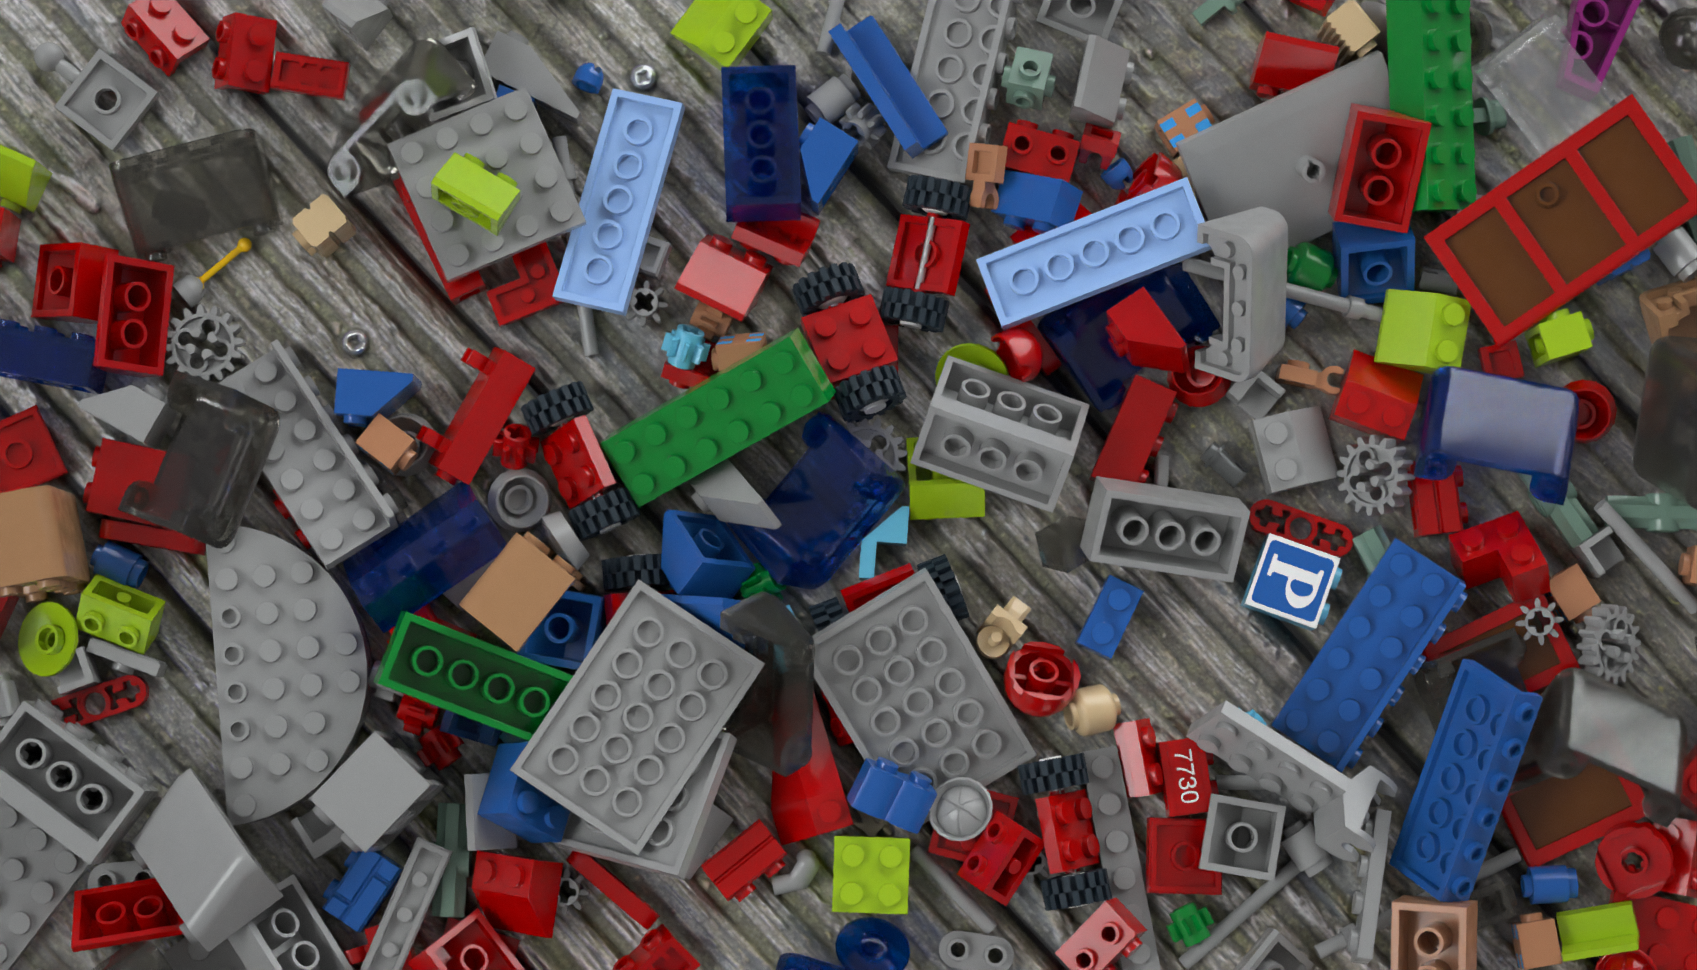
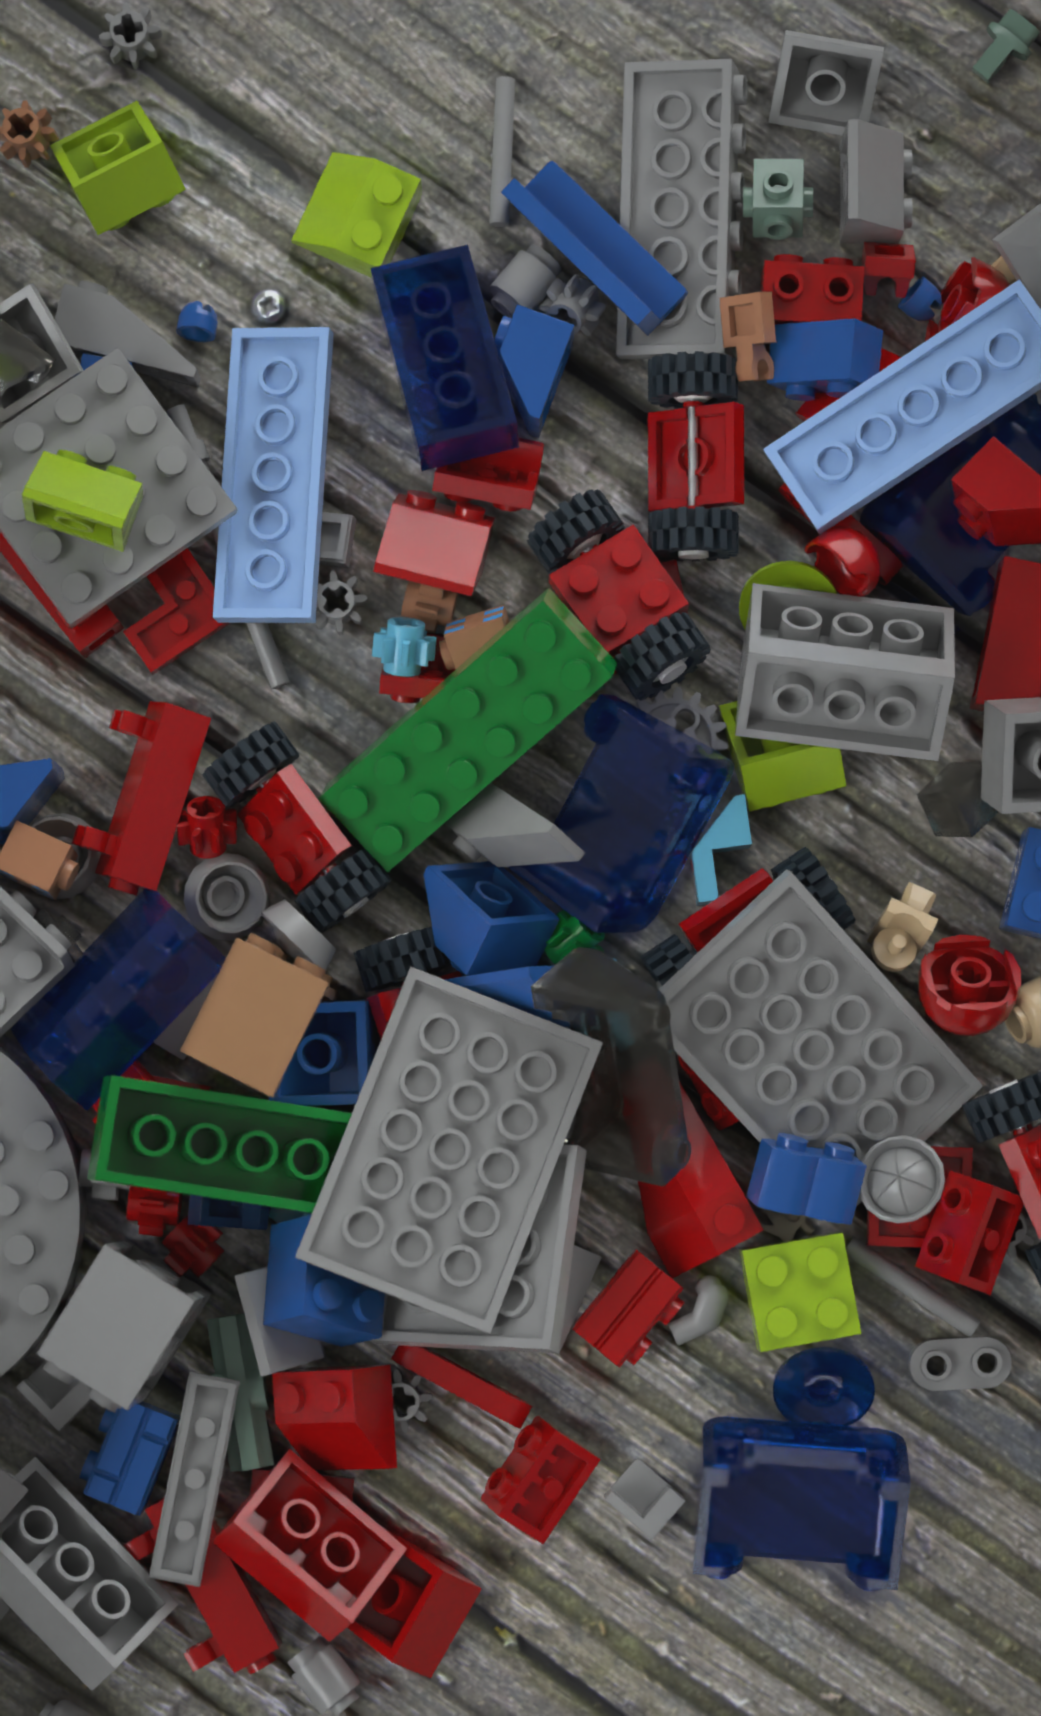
camera: 10 degrees left, 0 degrees up
nougat brick [1154,98,1215,158] -> none

